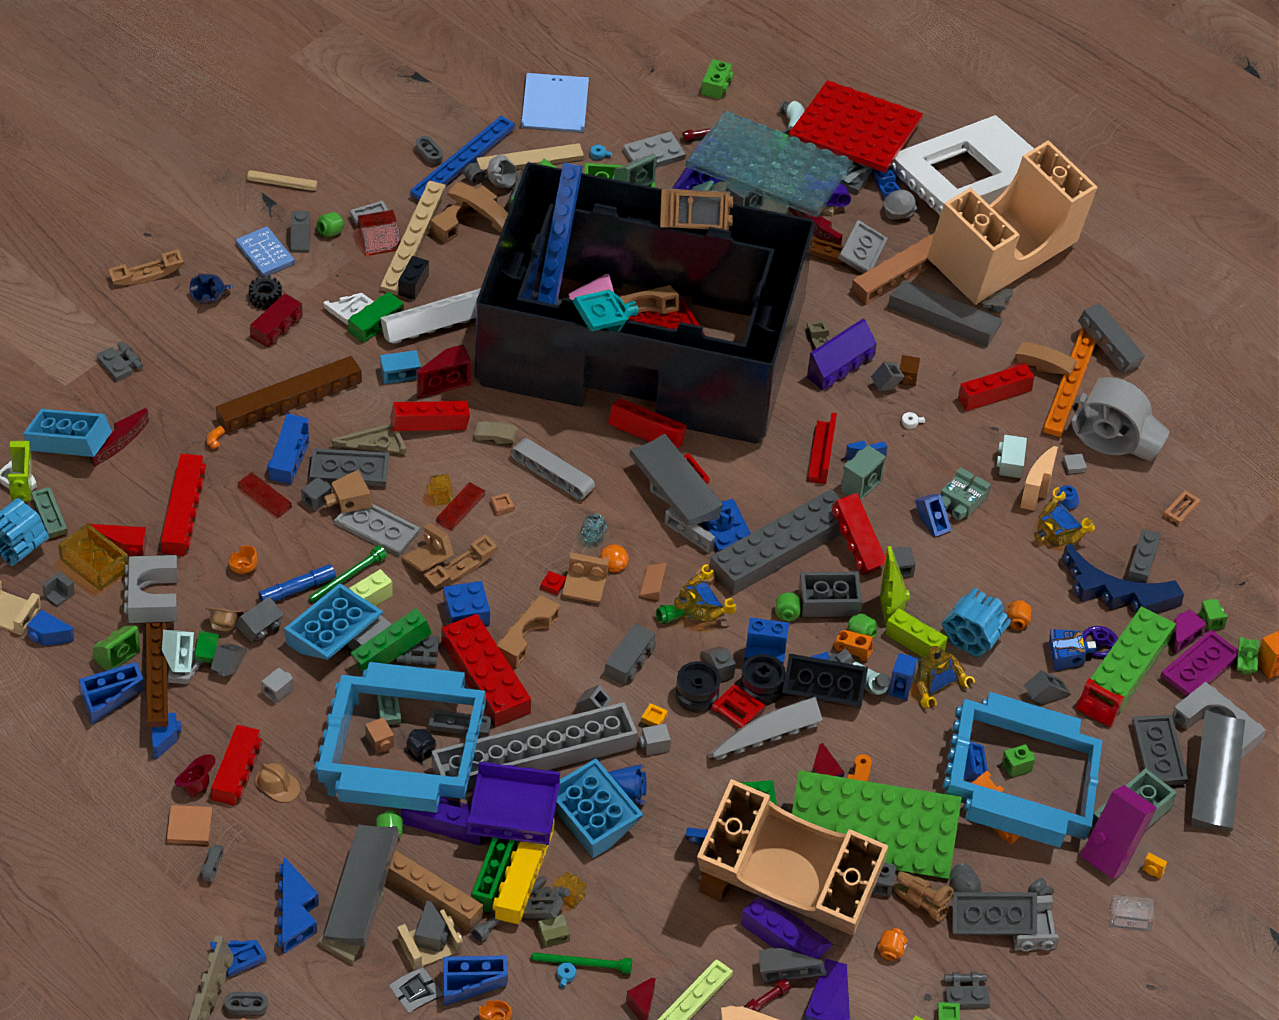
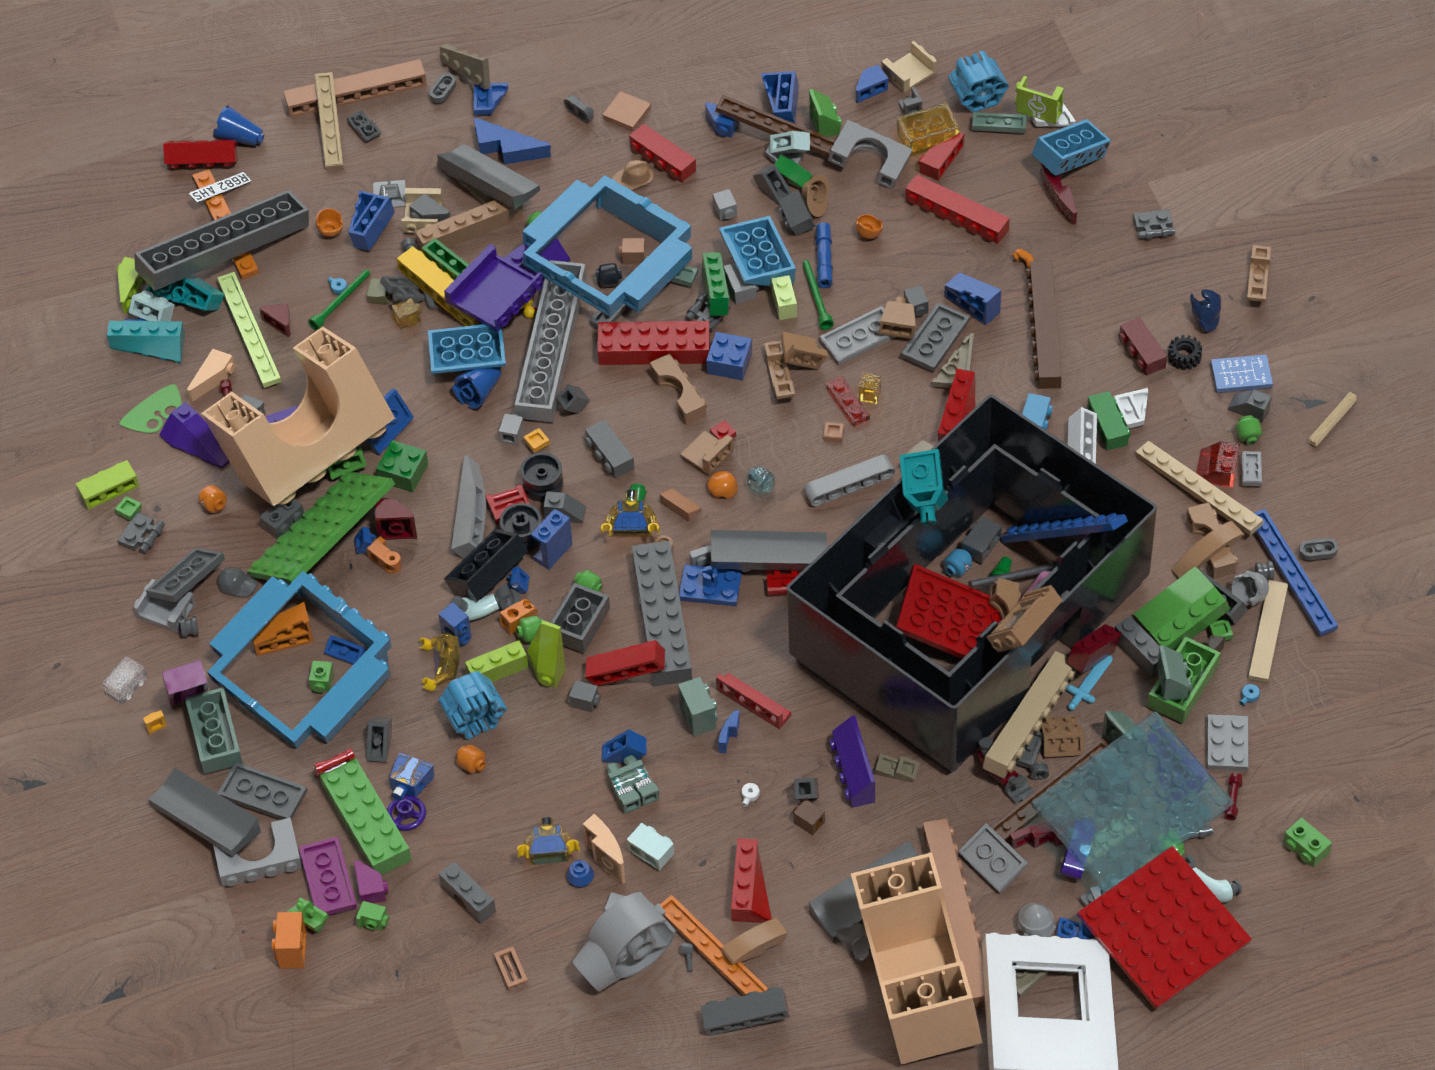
camera: 125 degrees right, 5 degrees up
dark red piece [174,754,216,797] -> none
clear red plate [238,472,292,518] -> none
black brick [398,256,429,300] -> none
light blue door [521,73,589,133] -> none
medium nougat piece [894,872,954,922] -> none
dark blue arch [1062,544,1184,614] -> none

